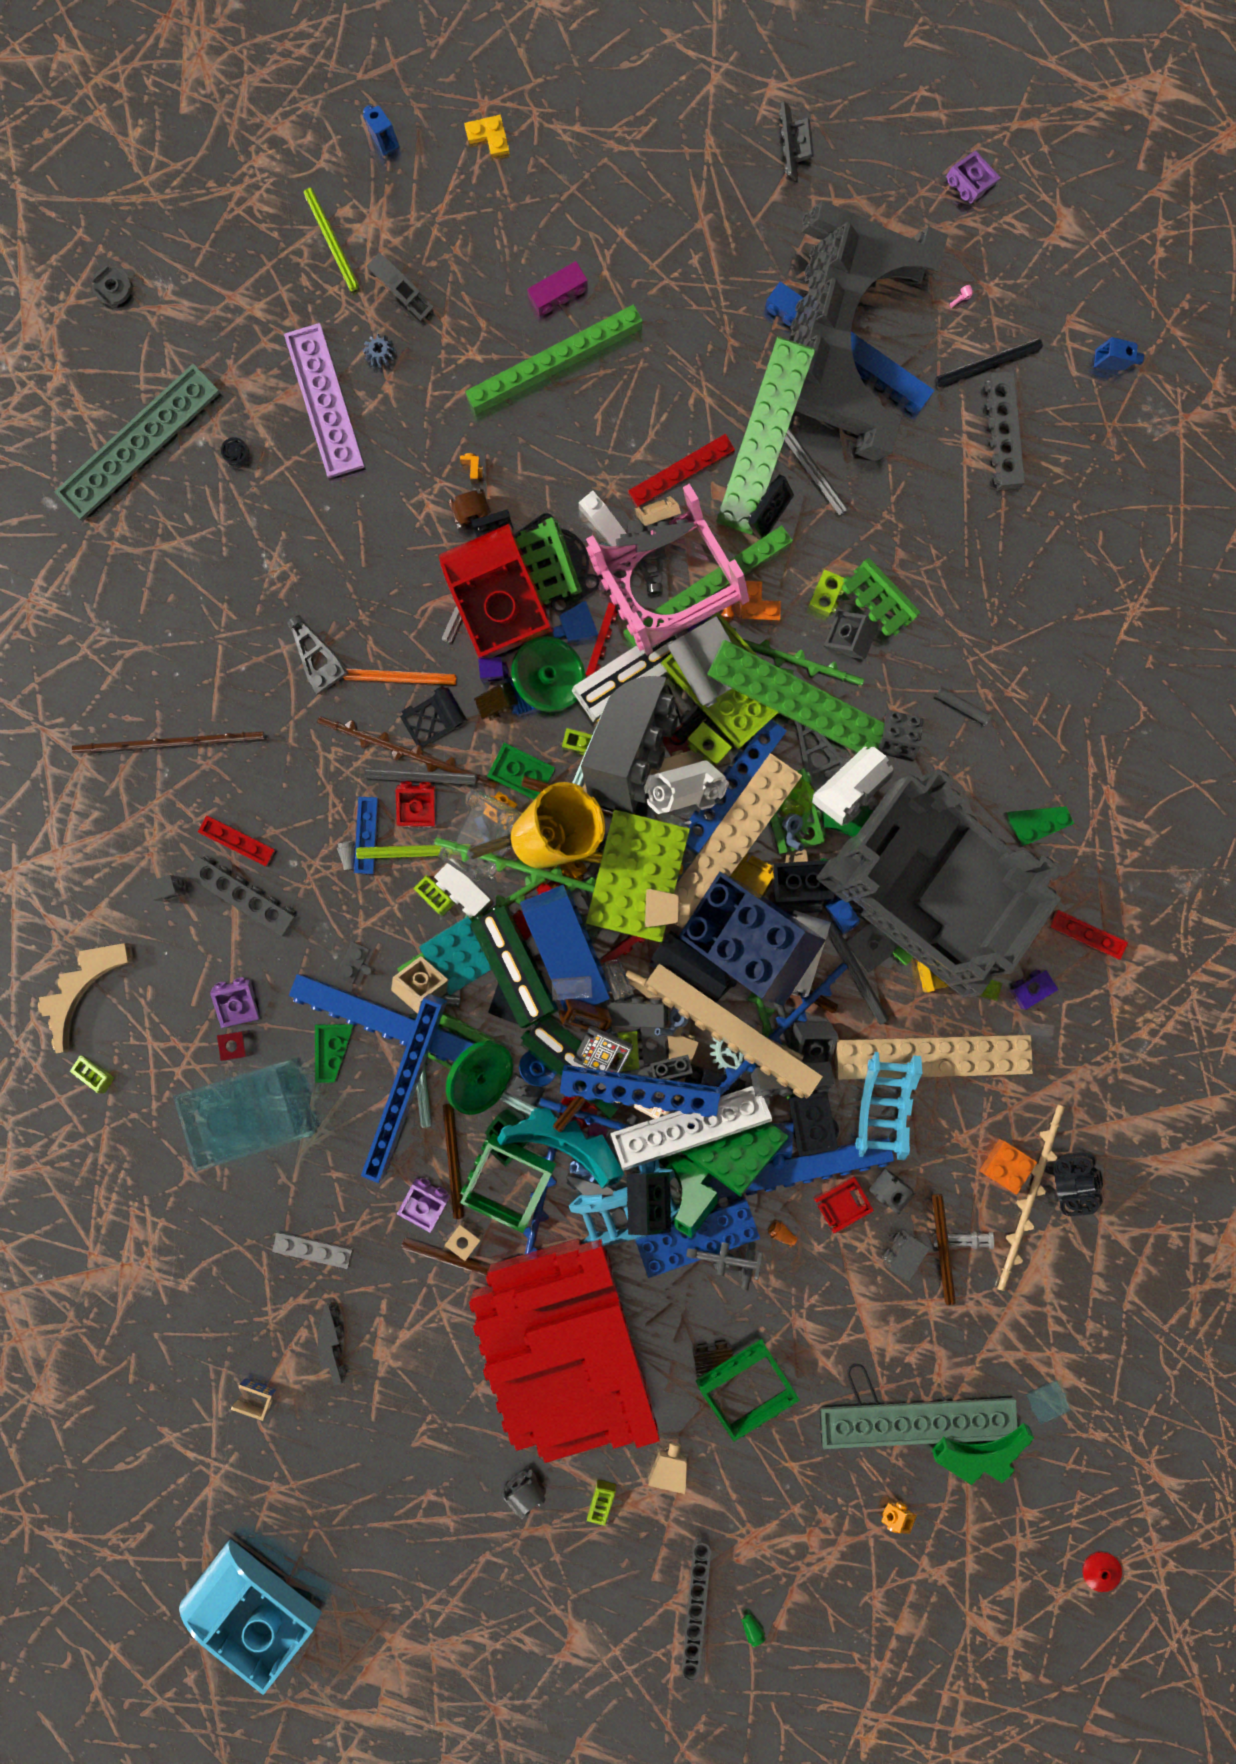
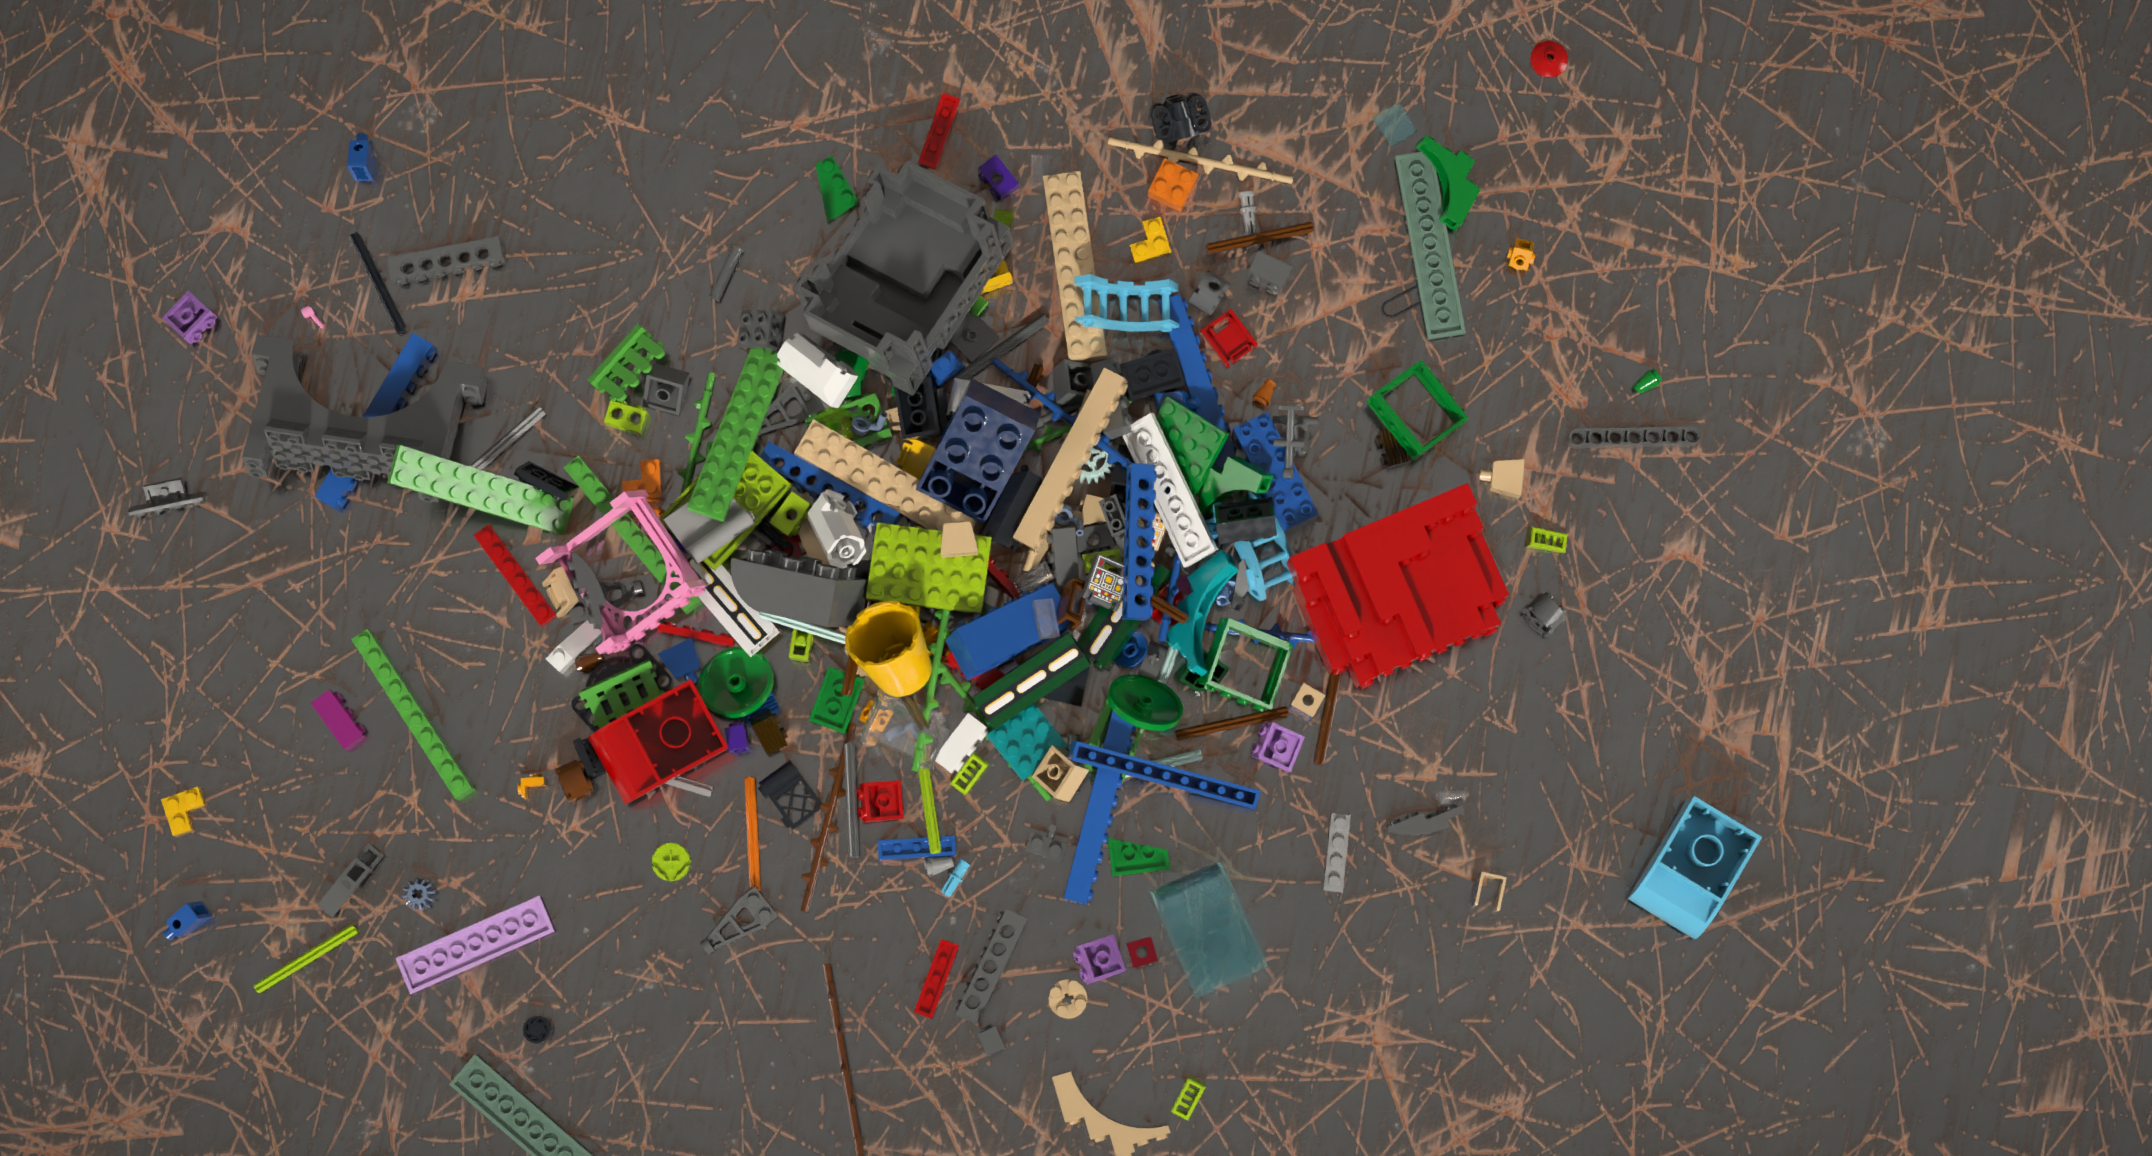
camera: 95 degrees left, 5 degrees down
none -> reddish brown cone [575,652,605,673]
none -> lime tile [652,842,691,881]
none -> medium azure axle [941,859,971,897]
none -> tan plate [1049,979,1087,1019]
none -> yellow plate [1130,217,1171,264]
none -> clear cone [1436,789,1466,808]

